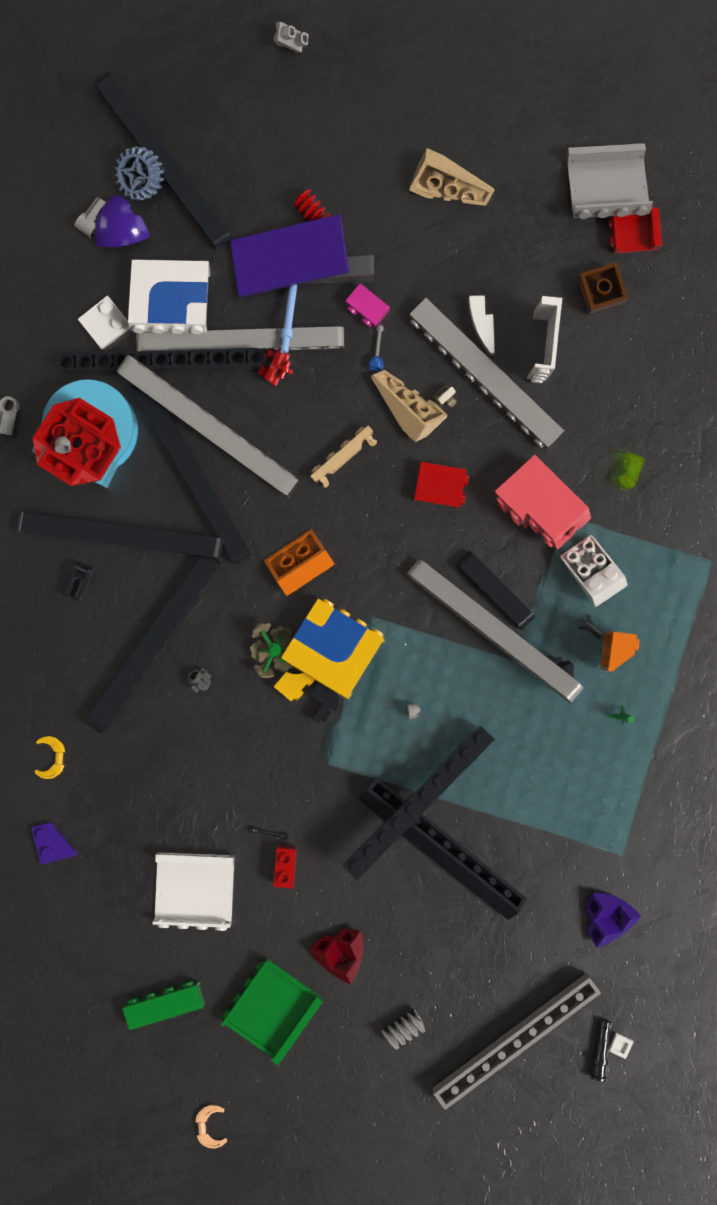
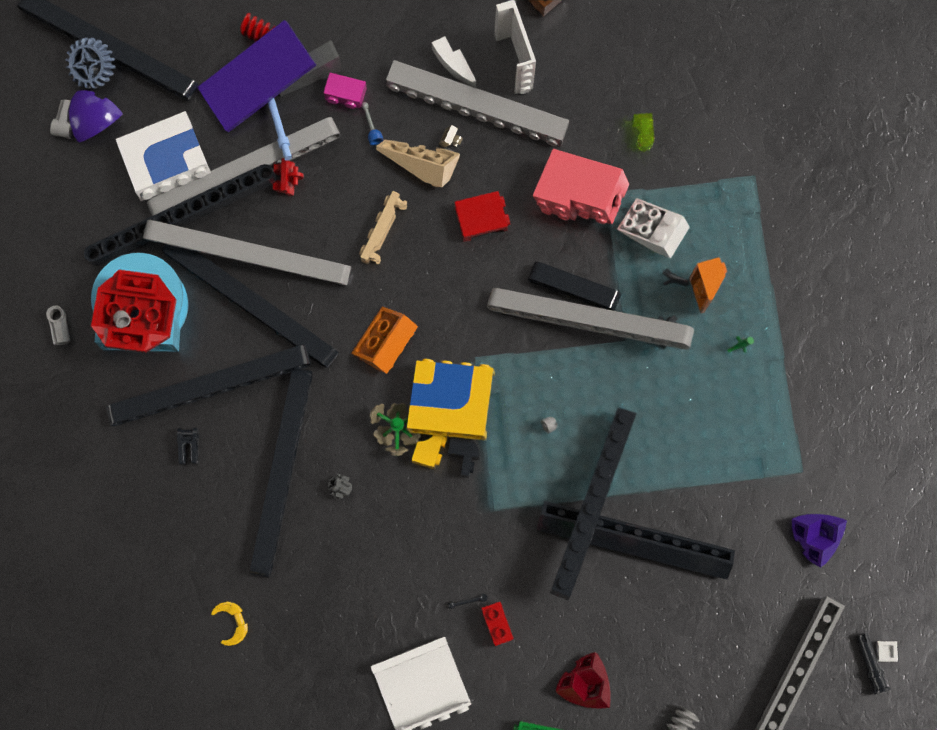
camera: 25 degrees left, 10 degrees down
dark purple wing [31,822,78,865] -> none
white plate [78,296,130,350] -> none

